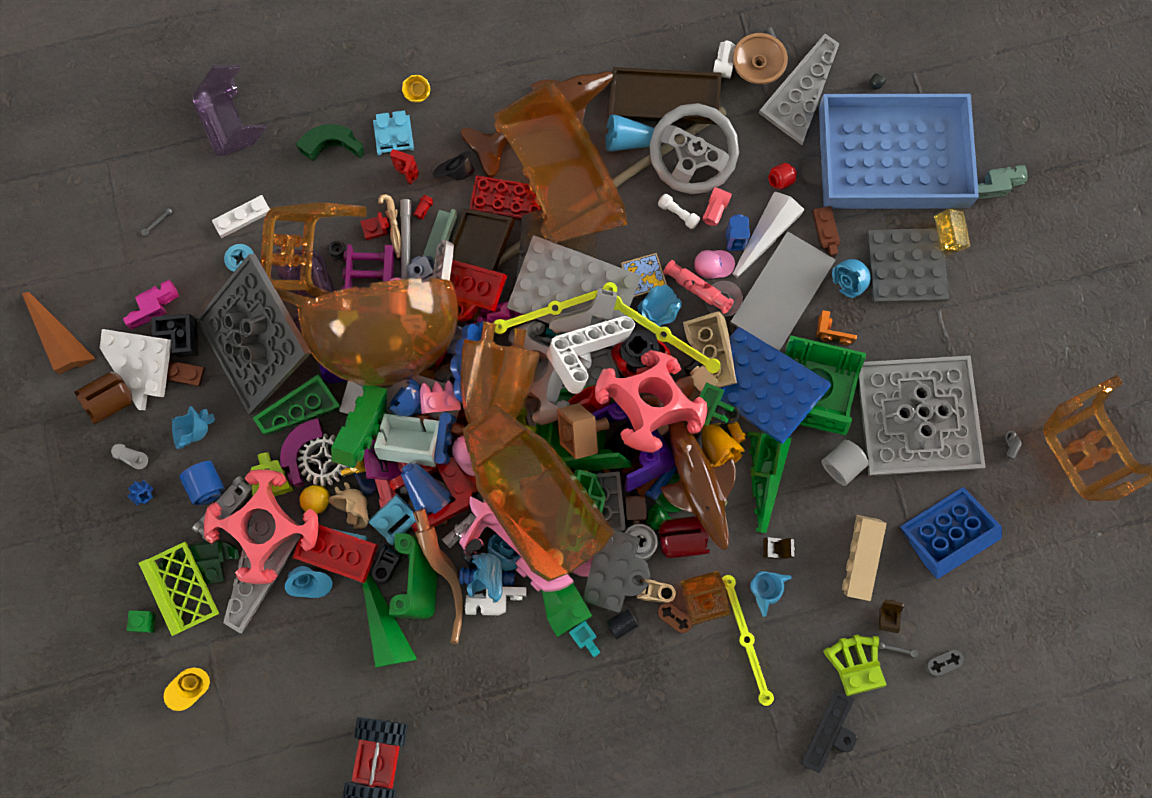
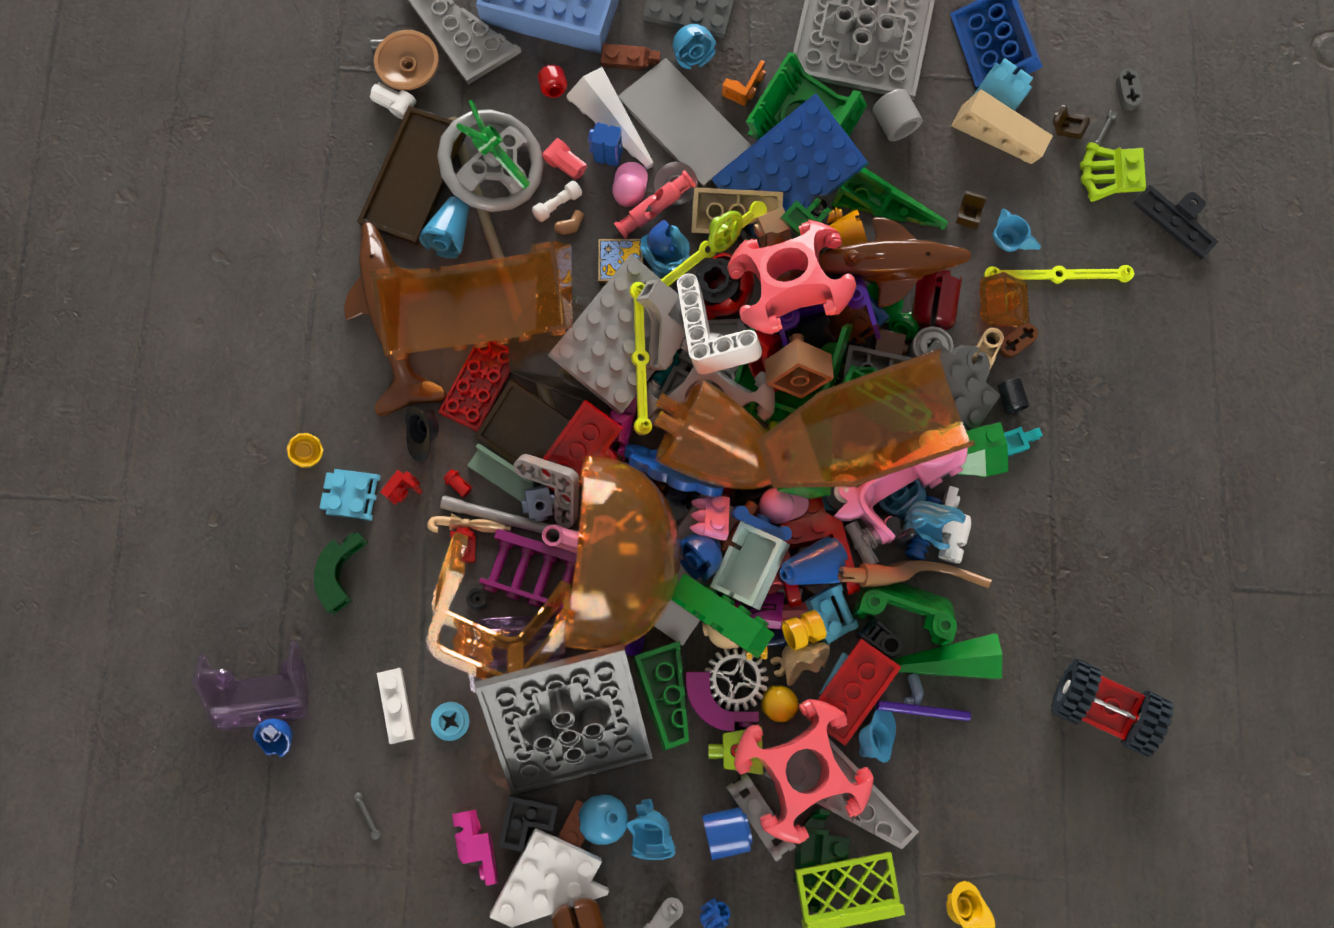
camera: 70 degrees left, 0 degrees up
none -> blue hair [253,718,293,757]
none -> green piece [456,99,530,190]
none -> medium nougat arm [554,210,585,235]
none -> dark azure cylinder [578,794,629,845]
none -> blue hair [647,220,675,260]
none -> lime piece [708,211,743,253]
none -> yellow wheel [782,609,826,651]
none -> dark purple bar [876,700,971,721]
none -> sand blue arm [904,673,924,705]
none -> medium azure plate [974,58,1033,111]

